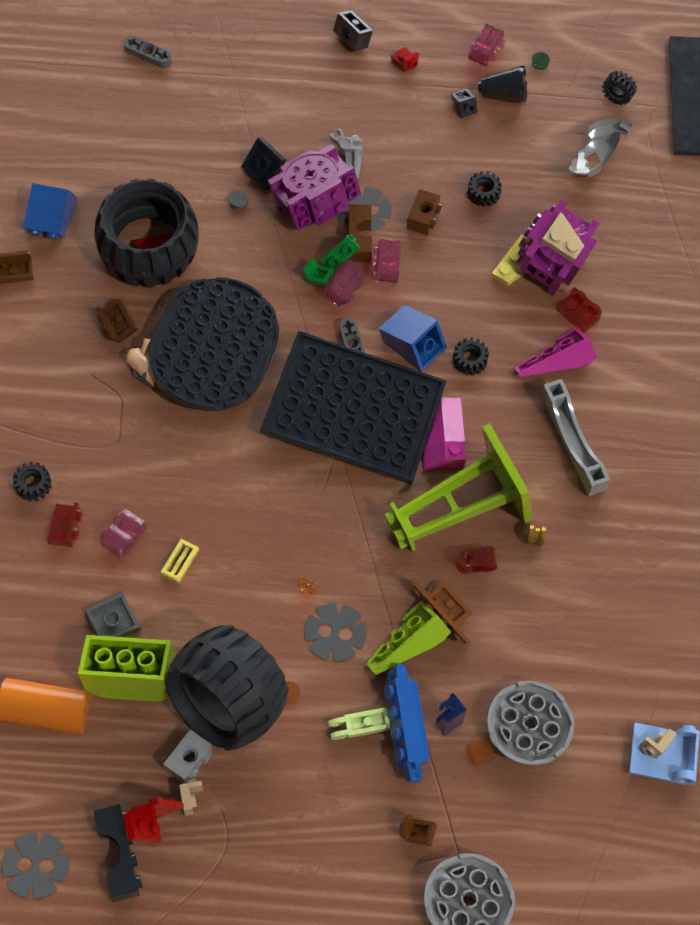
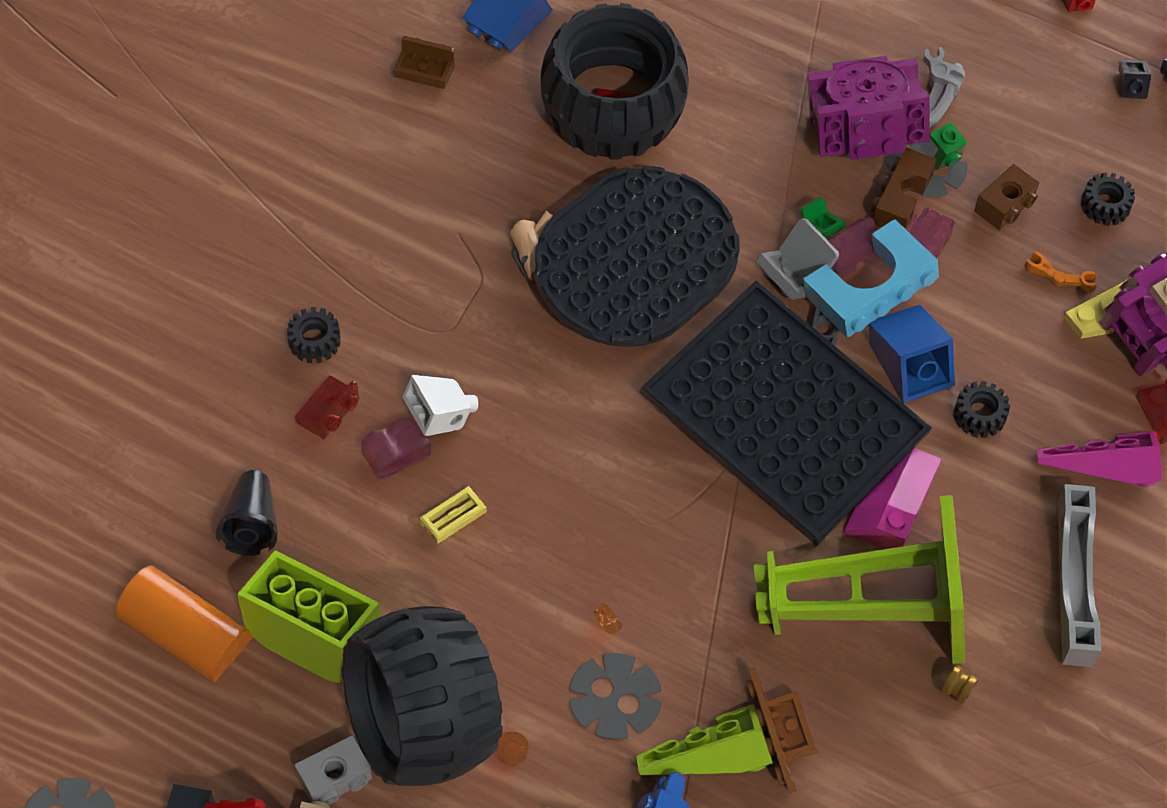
camera: 25 degrees right, 5 degrees down
dark grey tile [84,592,141,637] -> none
reddish brown bracket [95,298,138,343] -> none
dark grey tile [229,191,248,210] -> none
black bracket [241,137,286,190] -> none
green hinge [320,234,361,270] -> none
clear red piece [456,546,498,574] -> none
none -> black cone [215,470,278,556]
none -> white torso [402,375,478,436]
none -> light grey bracket [756,219,839,300]
none -> medium azure arch [803,219,939,338]
none -> green bracket [930,122,968,170]
none -> orange piece [1025,252,1097,292]

